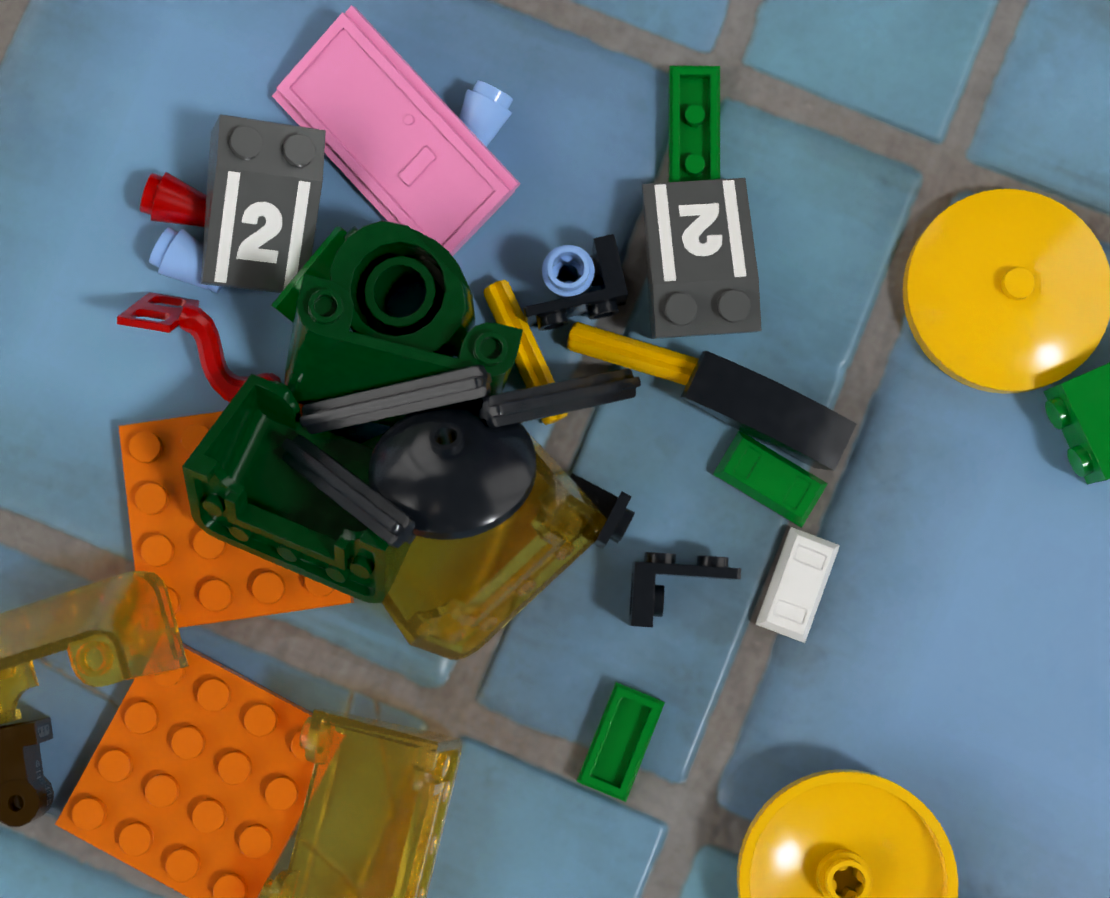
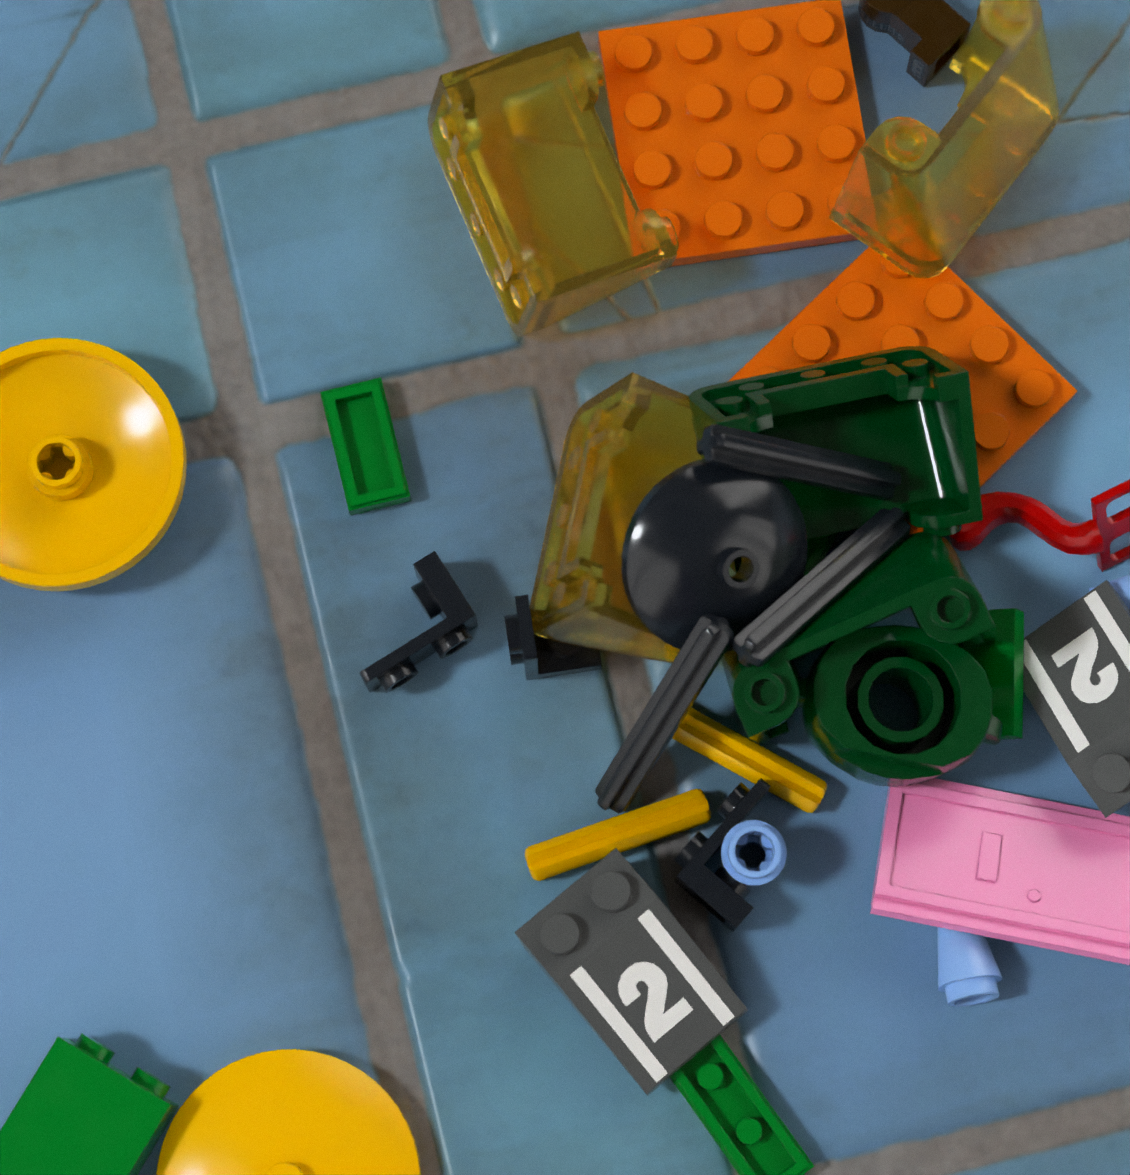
camera: 145 degrees right, 5 degrees down
black slope [681,351,857,471] -> none
green tile [712,430,828,528] -> none
white tile [755,527,840,643] -> none

